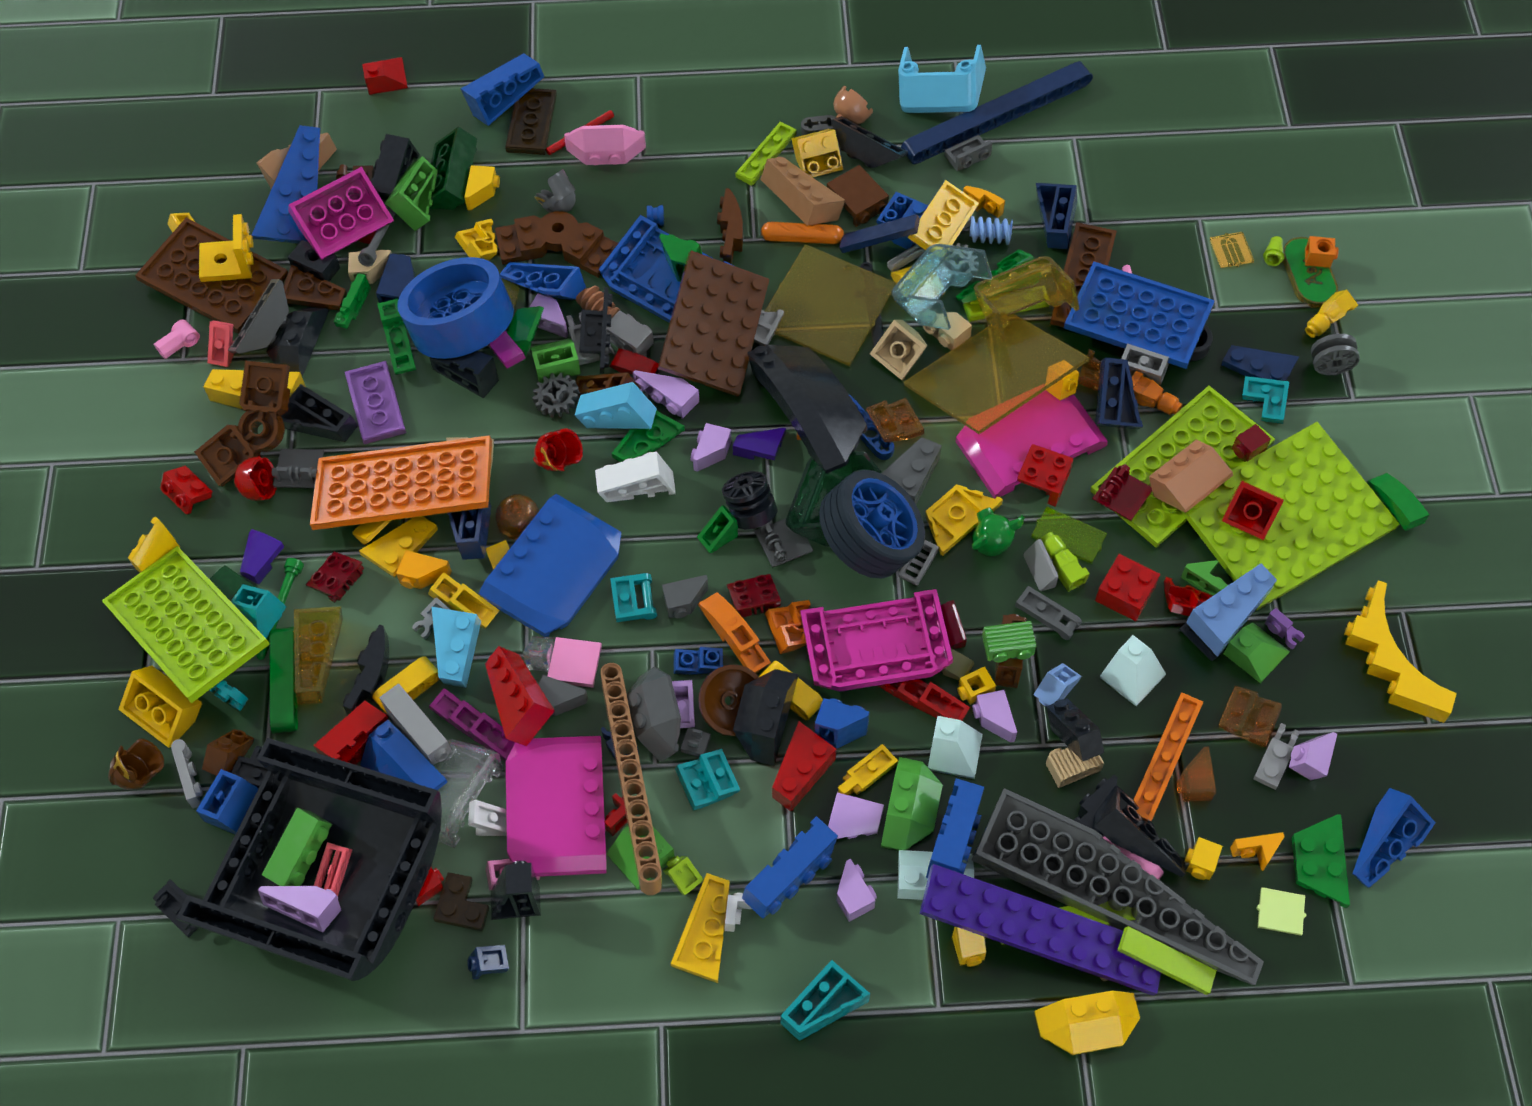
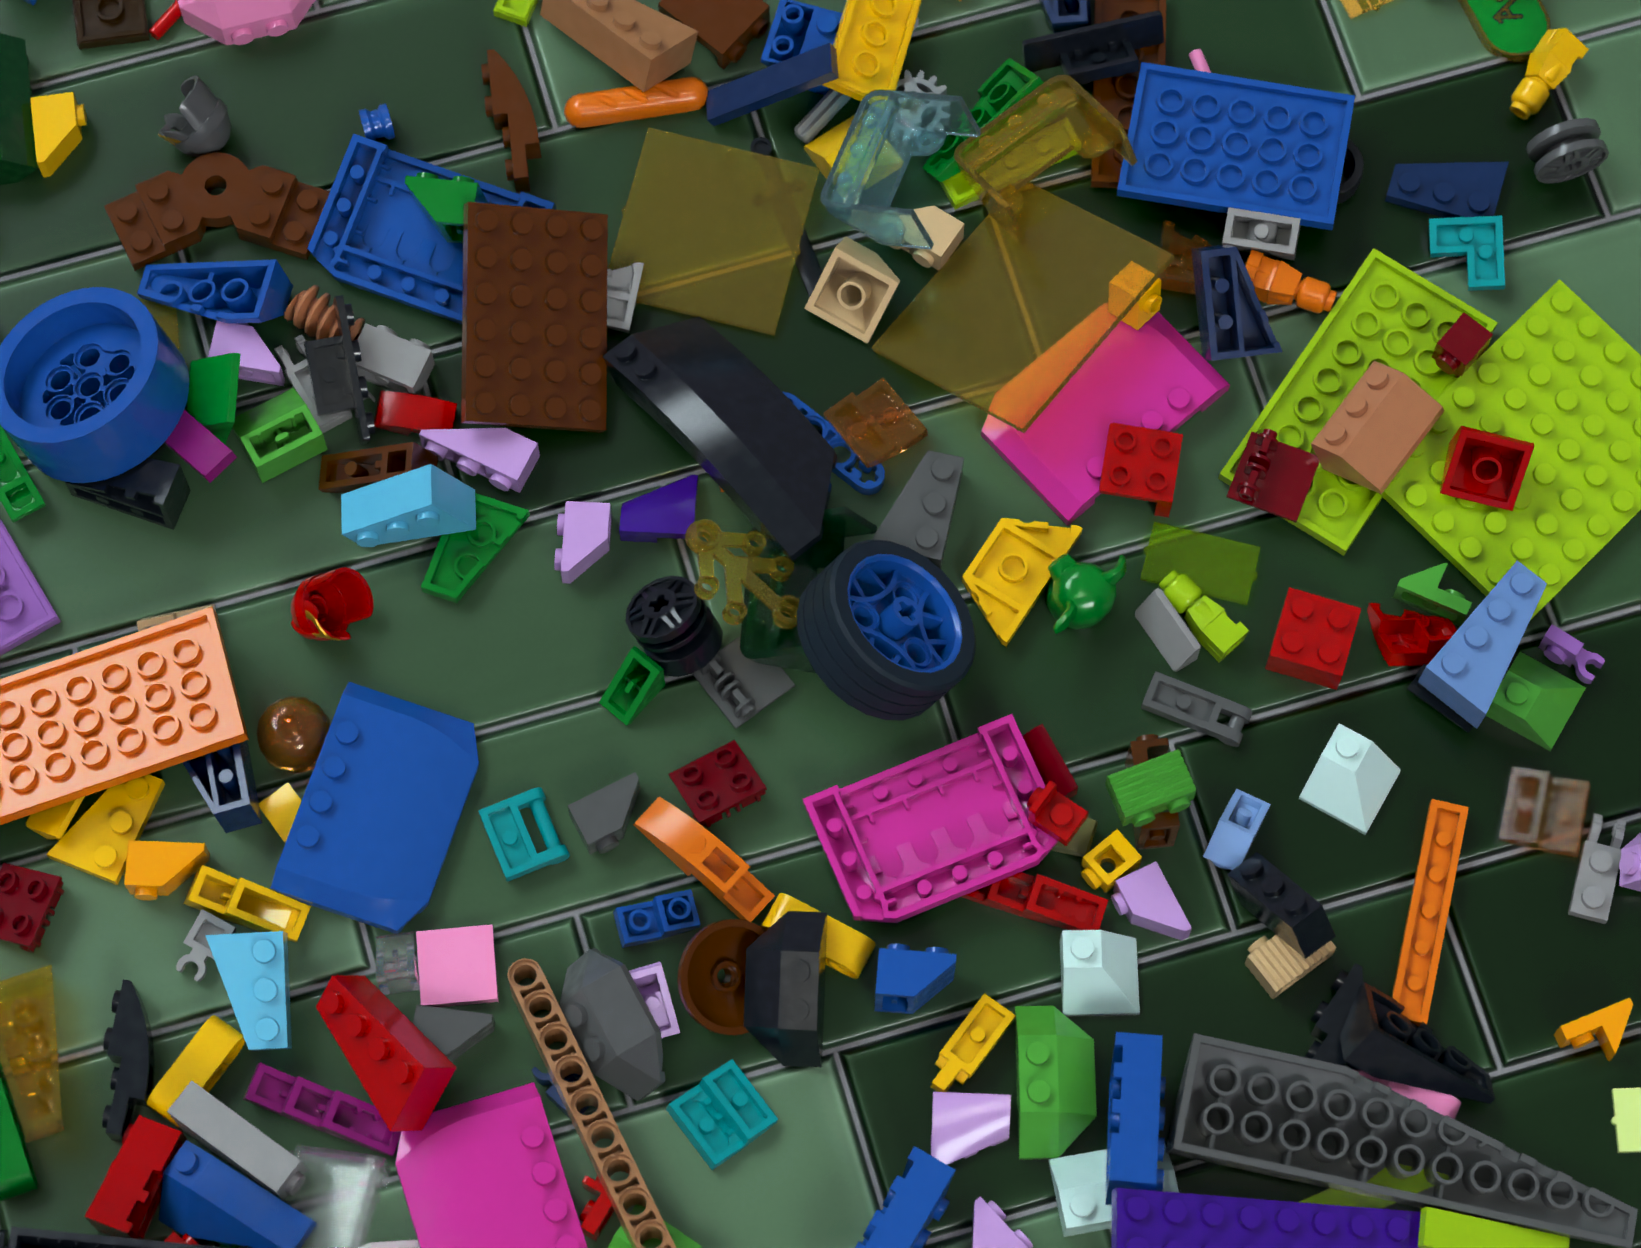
camera: 15 degrees left, 10 degrees up
yellow slope [455,219,497,261] -> none
dark grey gear [532,373,580,418] -> none
white wedge [595,452,676,502] -> none
dark grey tile [681,728,711,757] -> none
orange slope [765,600,811,654] -> none
red wedge [772,721,836,811] -> none
light grey slope [897,540,939,586] -> none
light blue piece [969,216,1013,245] -> none
clear orange slope [1177,747,1216,802] -> none
yellow brick [1184,837,1223,880] -> none
none -> clear yellow plant [685,519,800,629]
none -> black bracket [1022,11,1164,86]
none -> red bracket [1027,780,1088,846]

